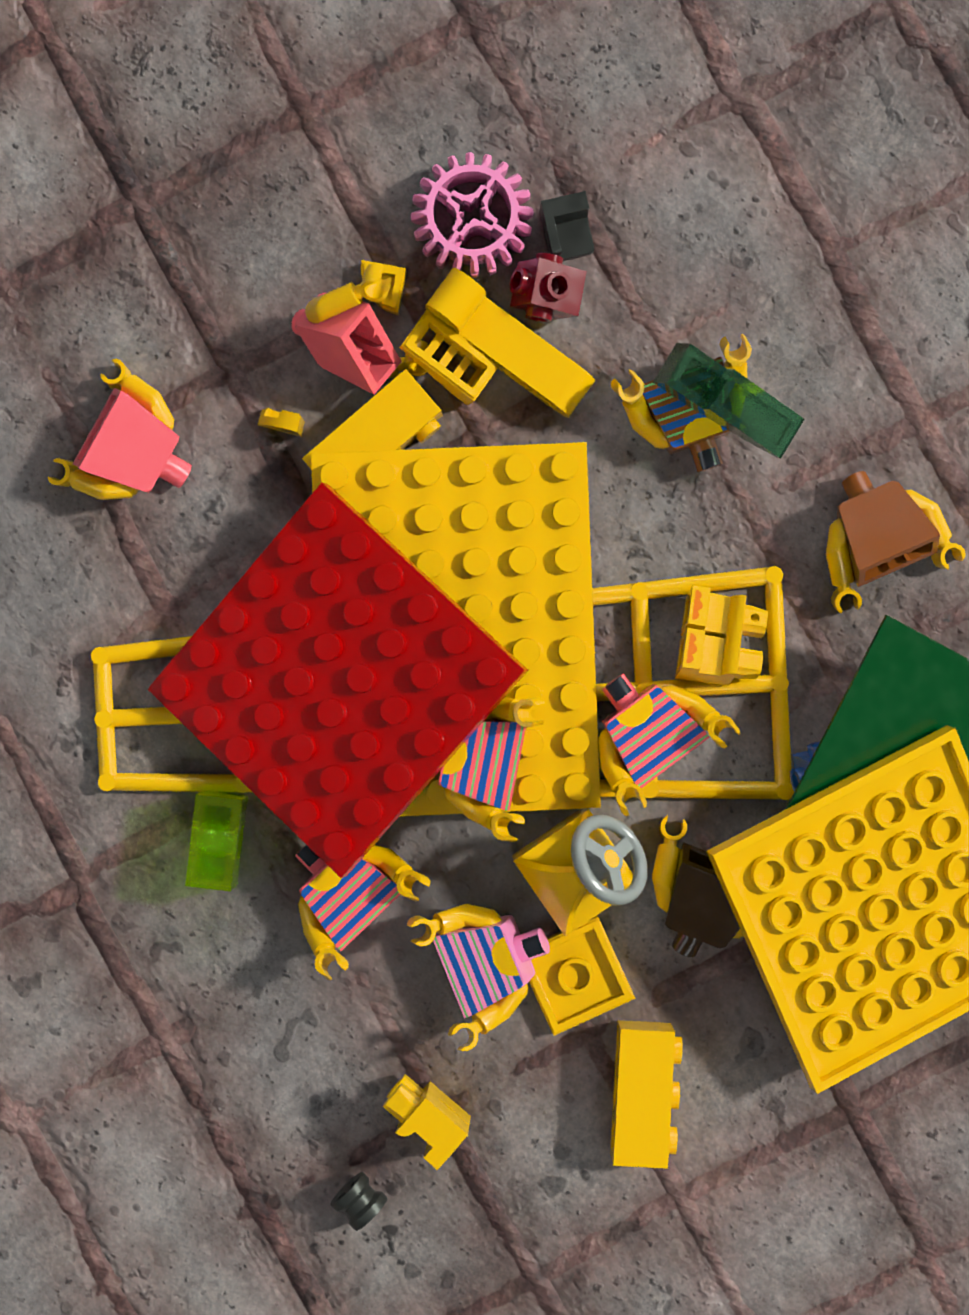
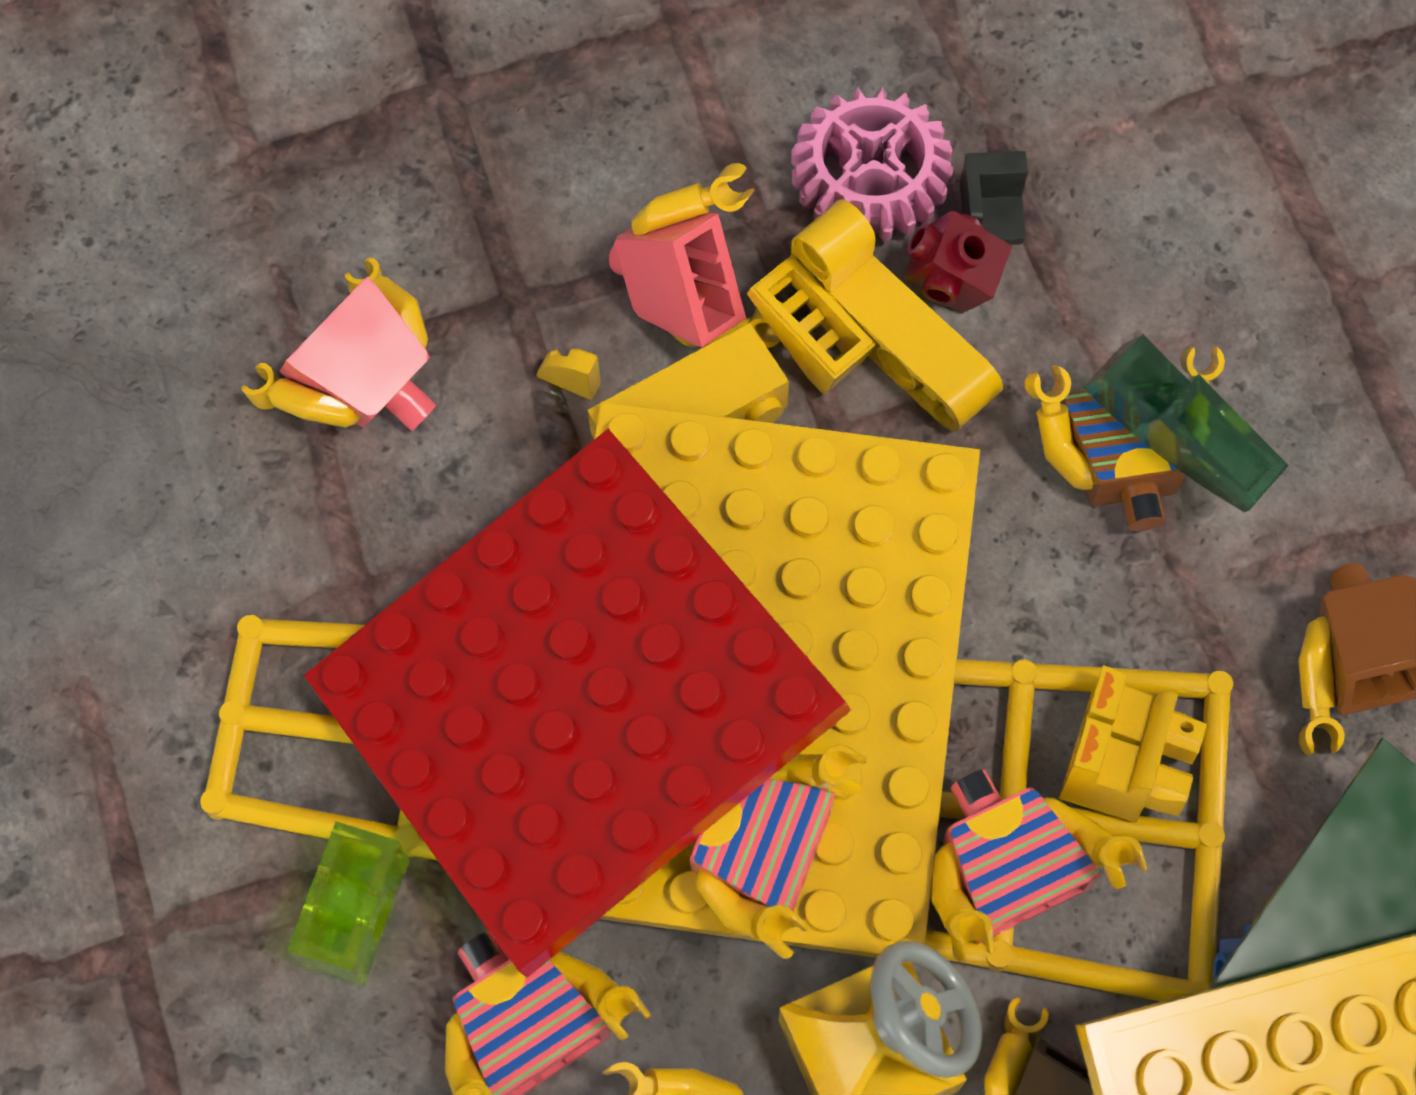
camera: 10 degrees right, 20 degrees down
yellow tile [361,260,407,315] -> none

